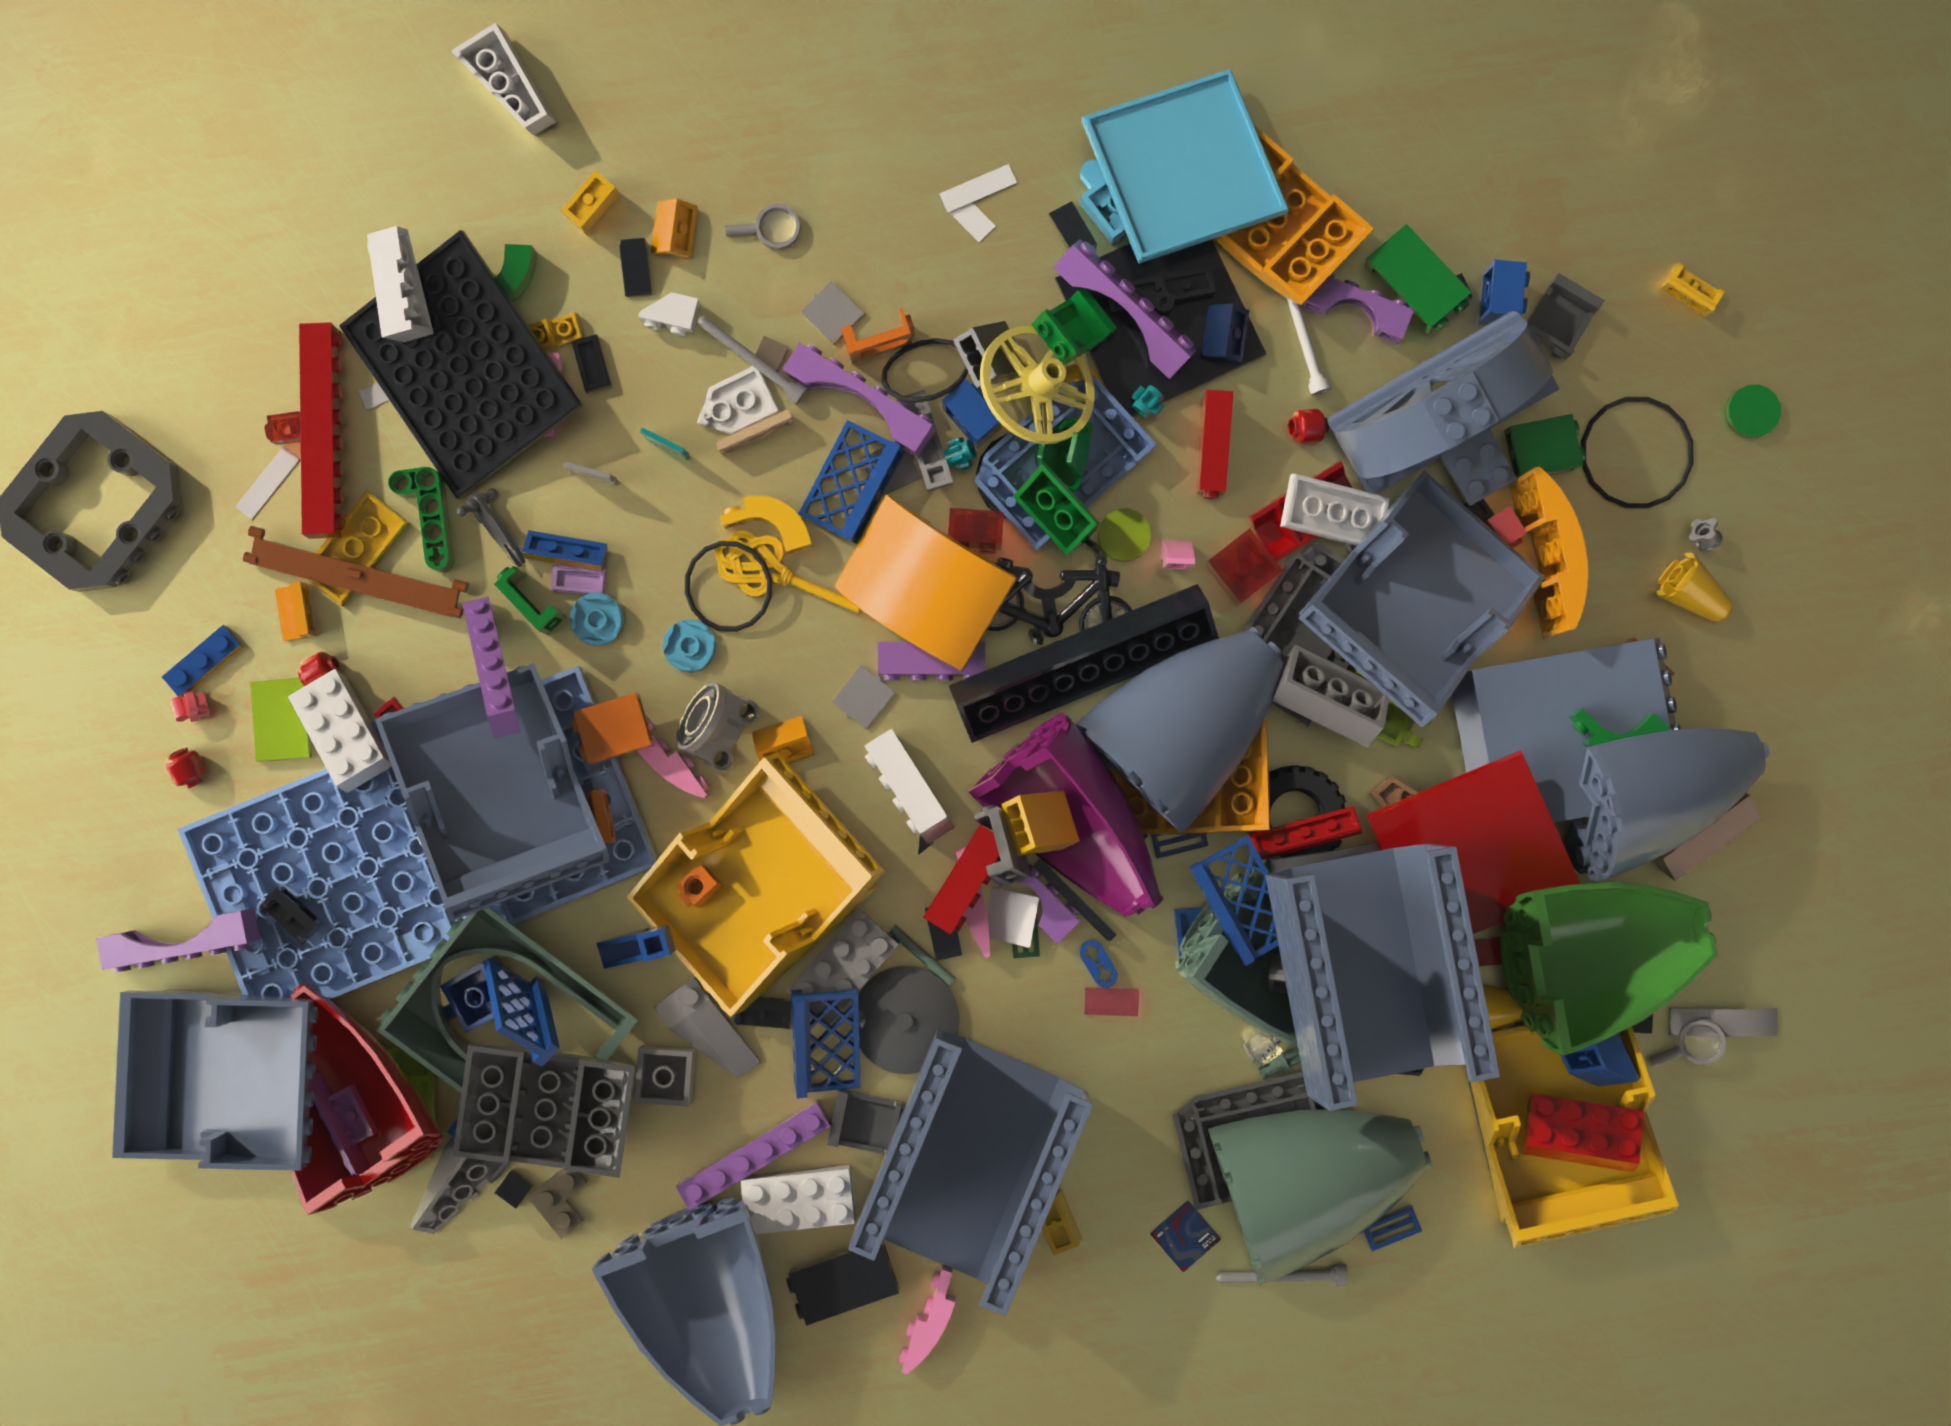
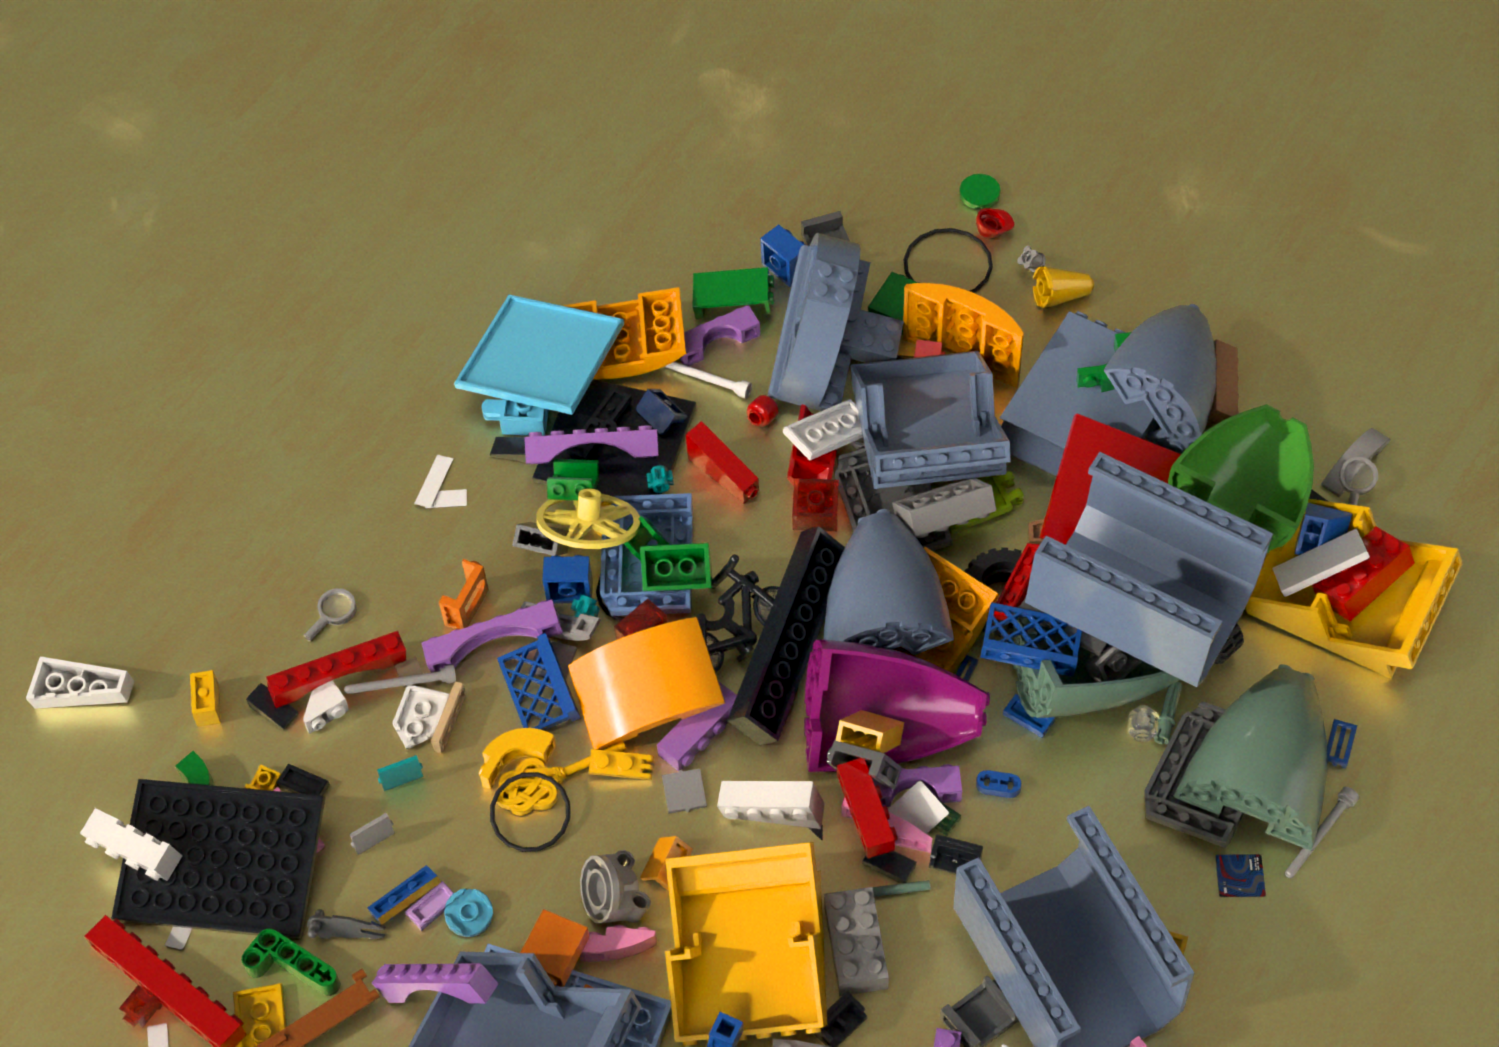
camera: 45 degrees left, 30 degrees down
green panel [494,566,567,635] -> none
light orange panel [651,199,698,259] -> none
medium azure tile [662,619,717,673] -> none
orange brick [676,864,723,908] -> none
blue fence [791,989,860,1099] -> none
light grey piece [801,281,865,345] -> none
dark grey dish [852,966,959,1074] -> none
black piece [881,338,969,403] -> none
black tile [1033,858,1117,941] -> none
clear pink tile [1084,987,1139,1016] -> none
lime tile [1098,508,1151,562] -> none
bright pink slope [1161,539,1195,570] -> none
yellow hinge [1660,262,1725,317] -> none
none -> red arch [266,631,406,708]
none -> yellow hinge [589,749,654,780]
none -> black hinge [929,834,983,875]
none -> red hat [976,208,1015,239]
none -> white tile [1272,529,1370,597]

